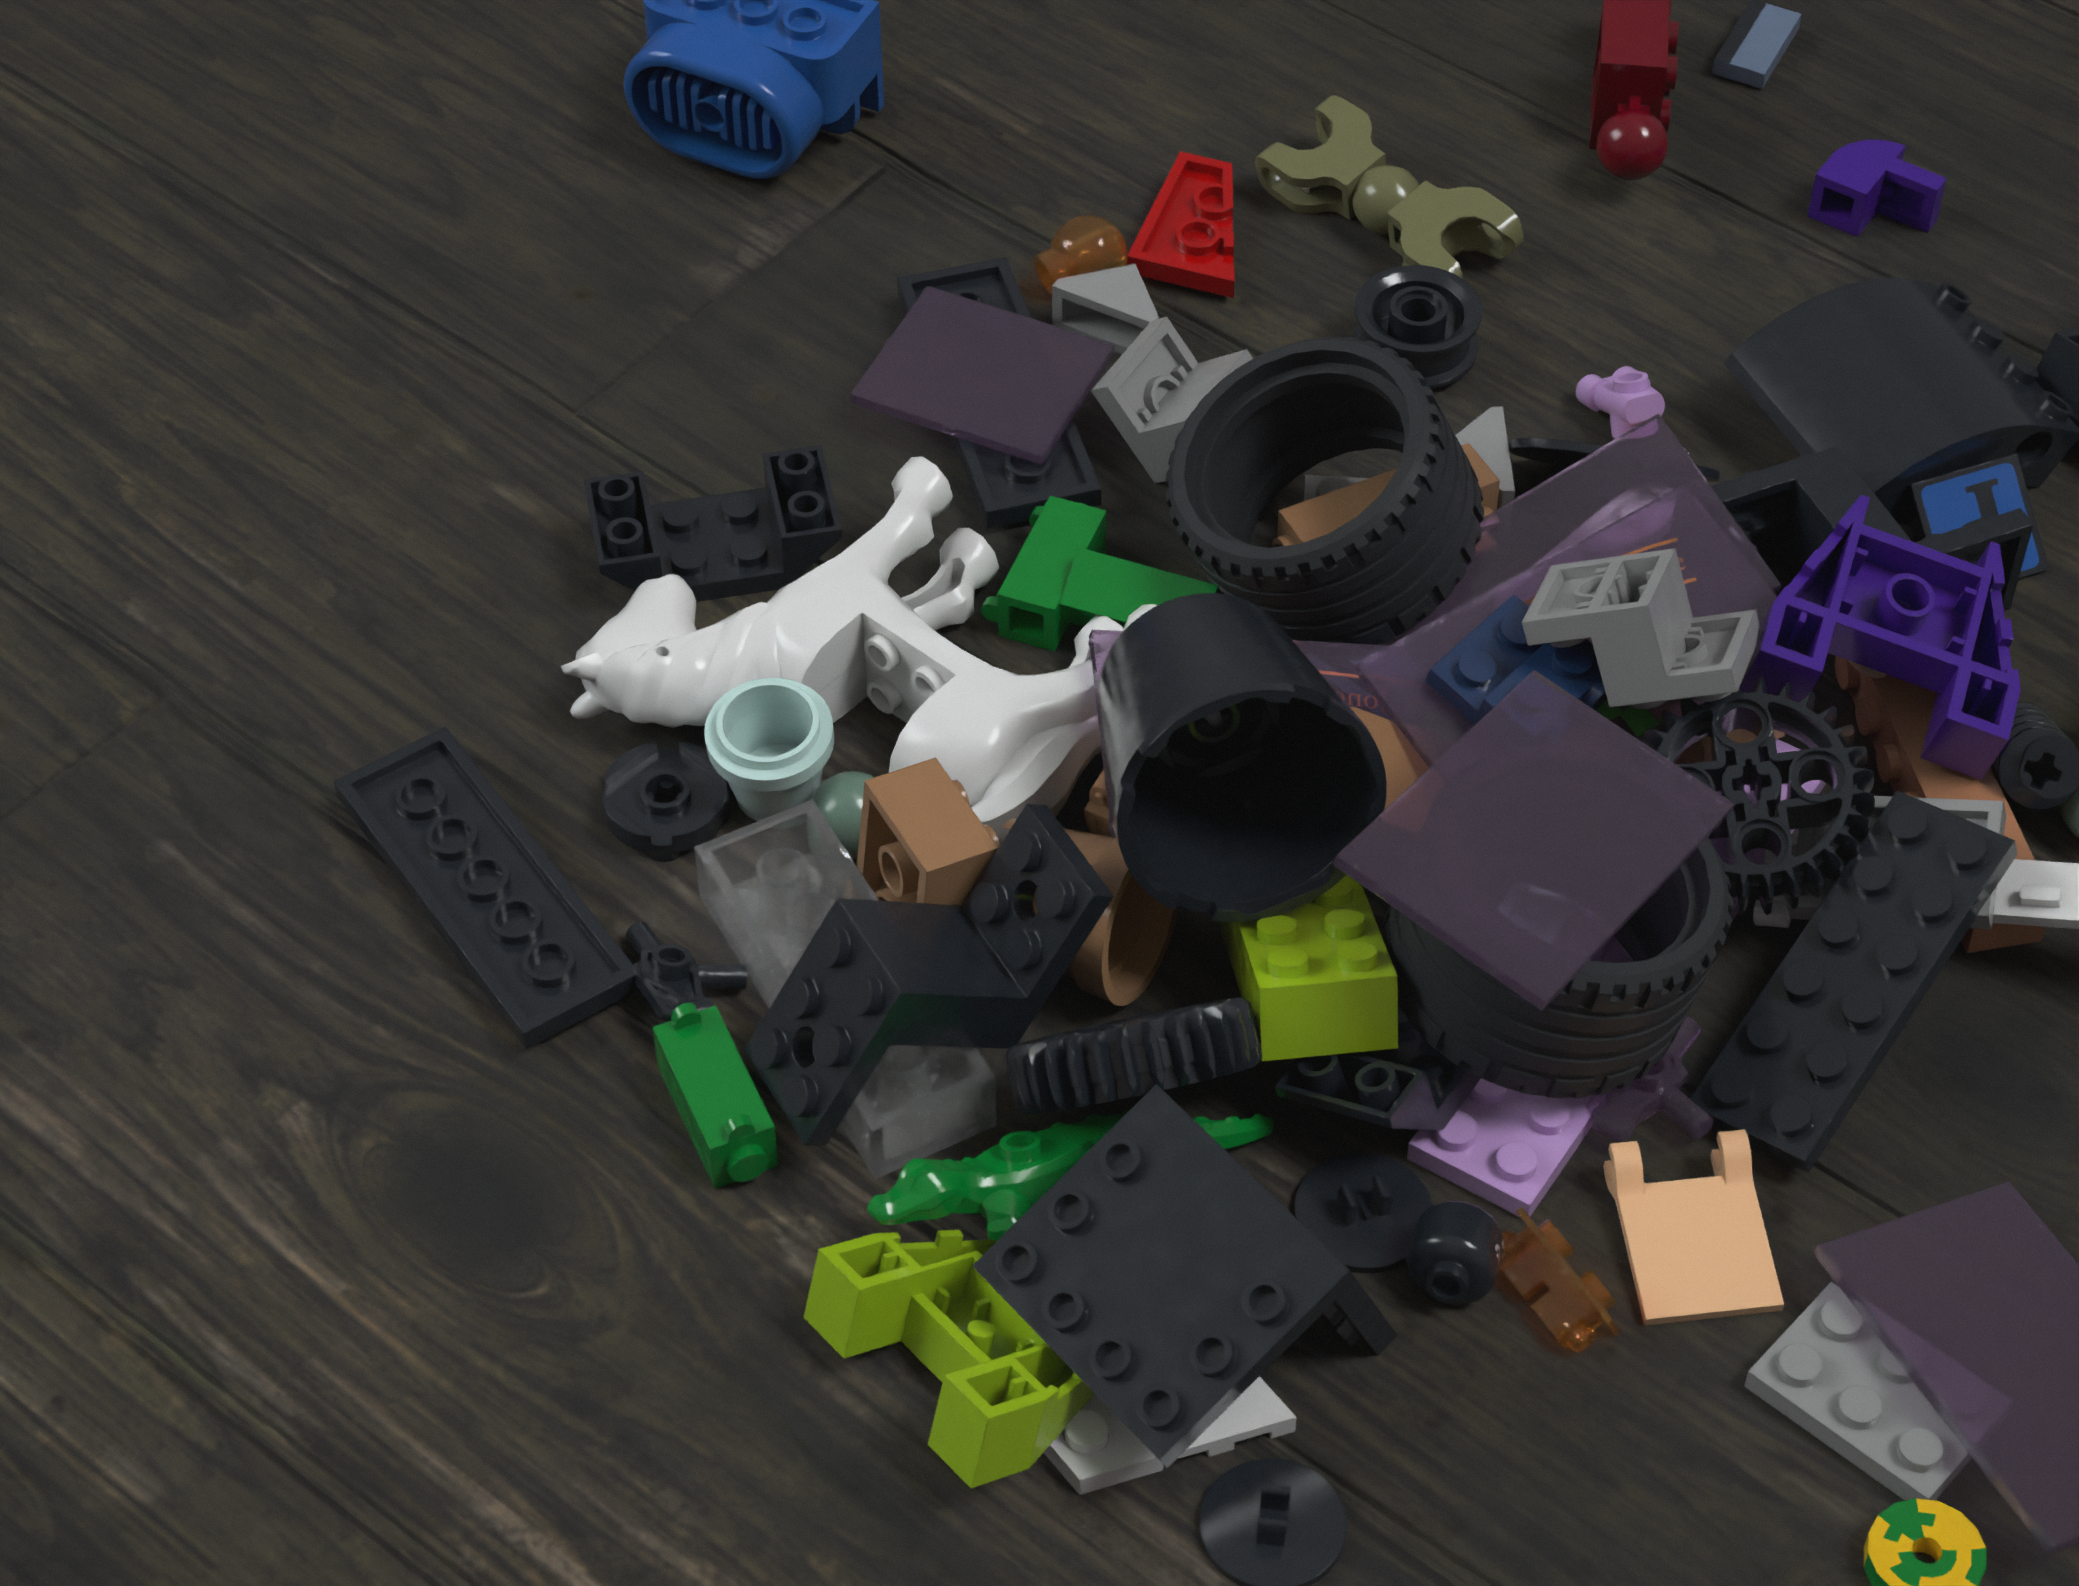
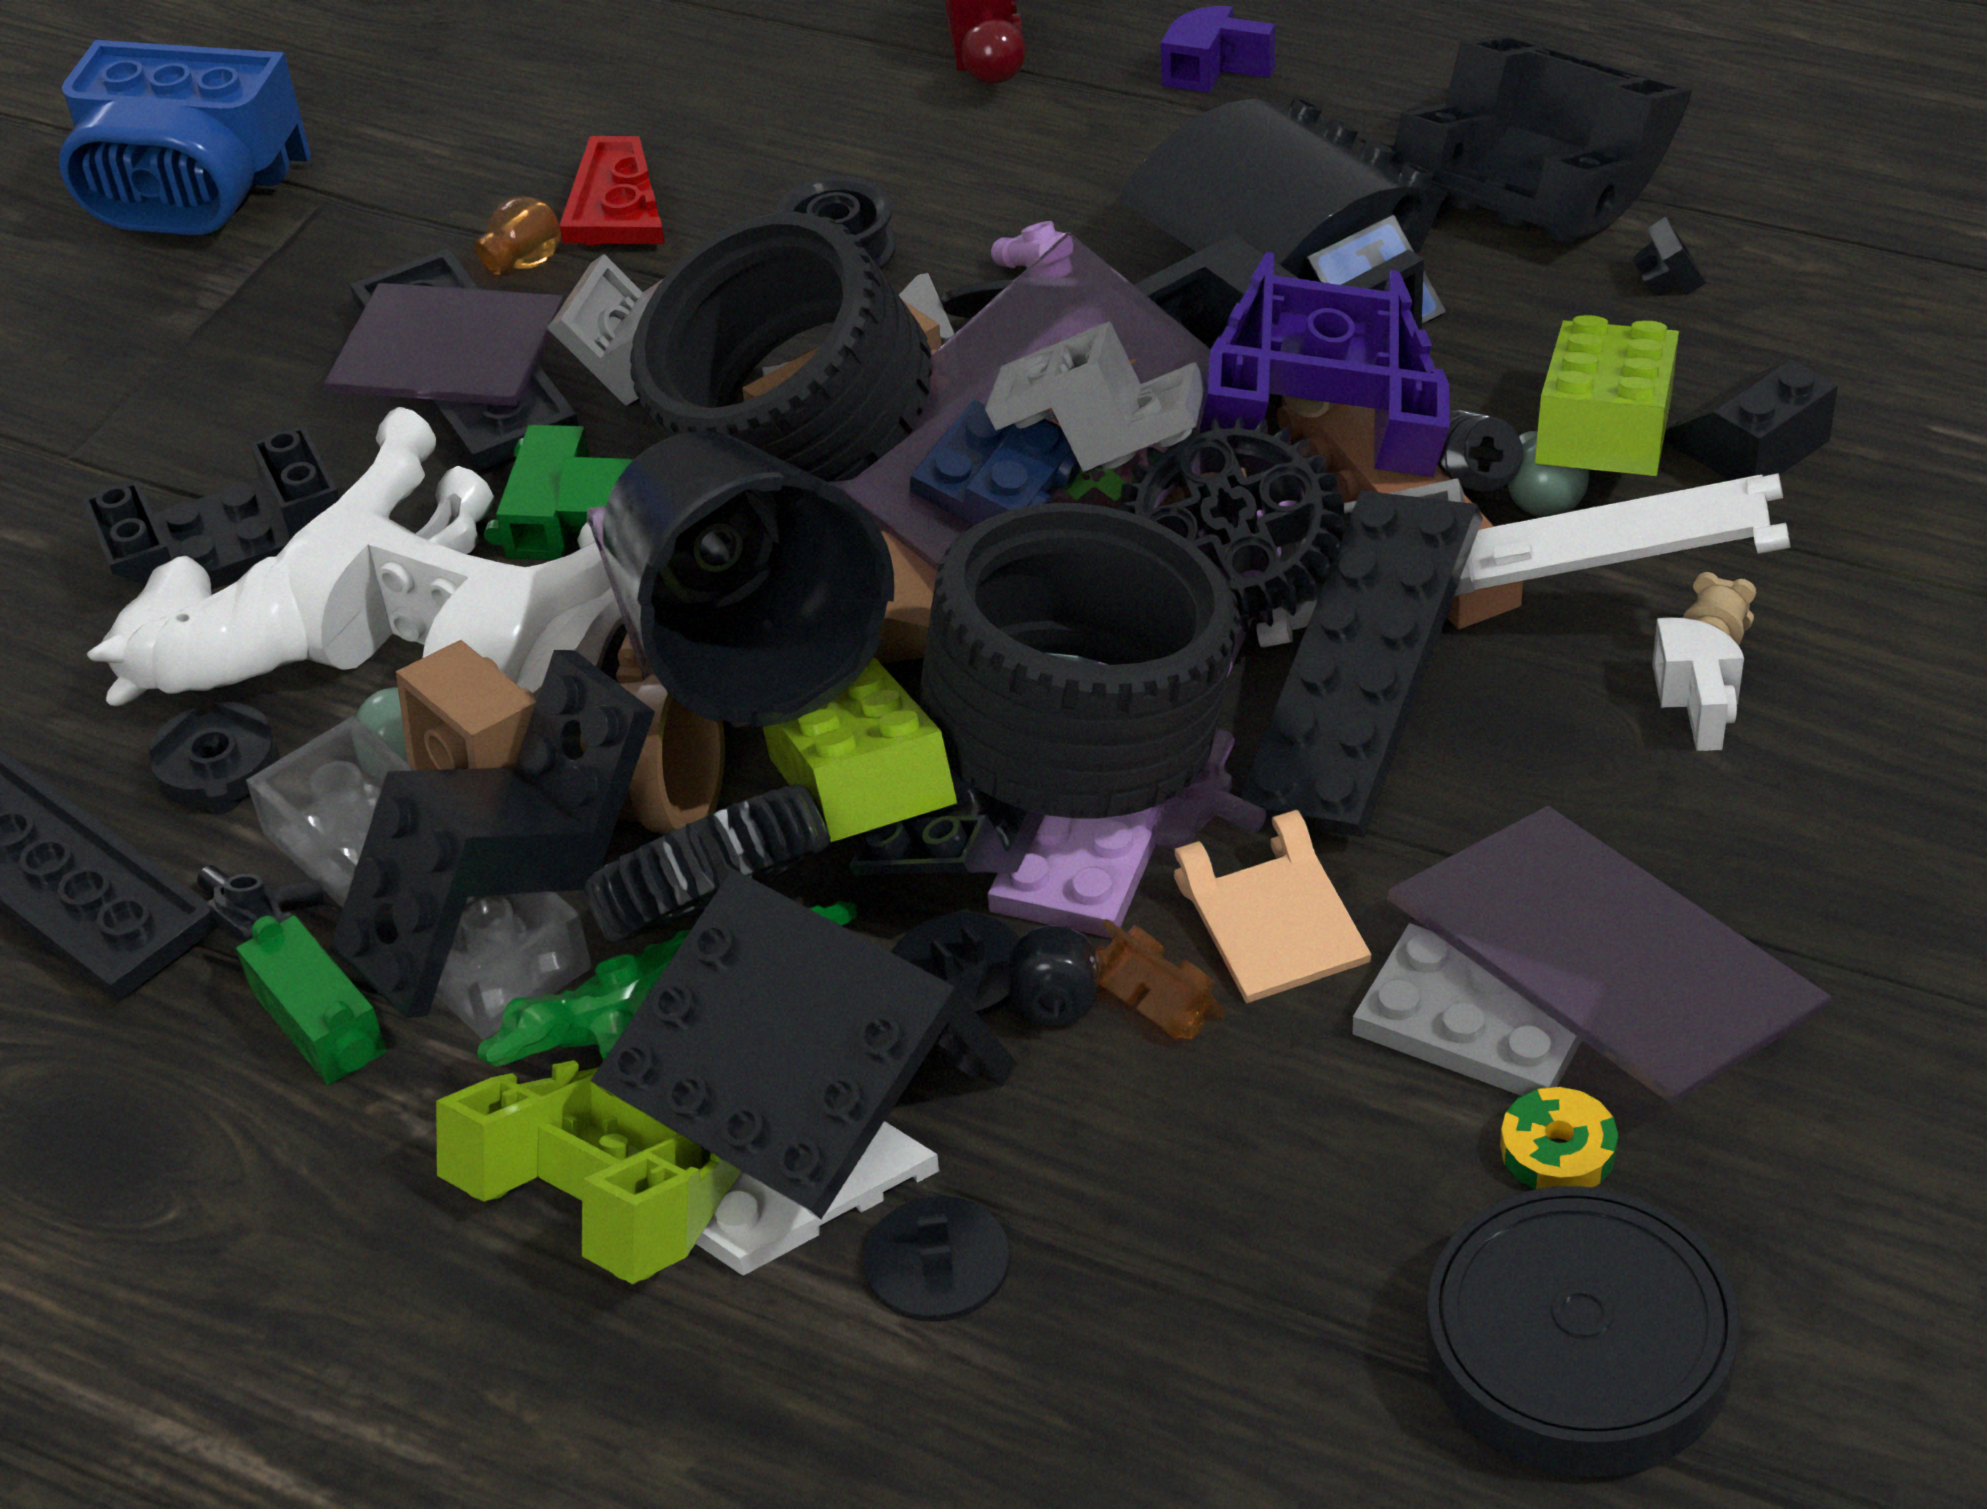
camera: 10 degrees left, 5 degrees down
light aqua piece [704,678,834,824] -> none
light grey slope [1052,264,1159,354] -> none
olive piece [1255,95,1524,278] -> none
clear purple piece [1333,670,1735,1011] -> none

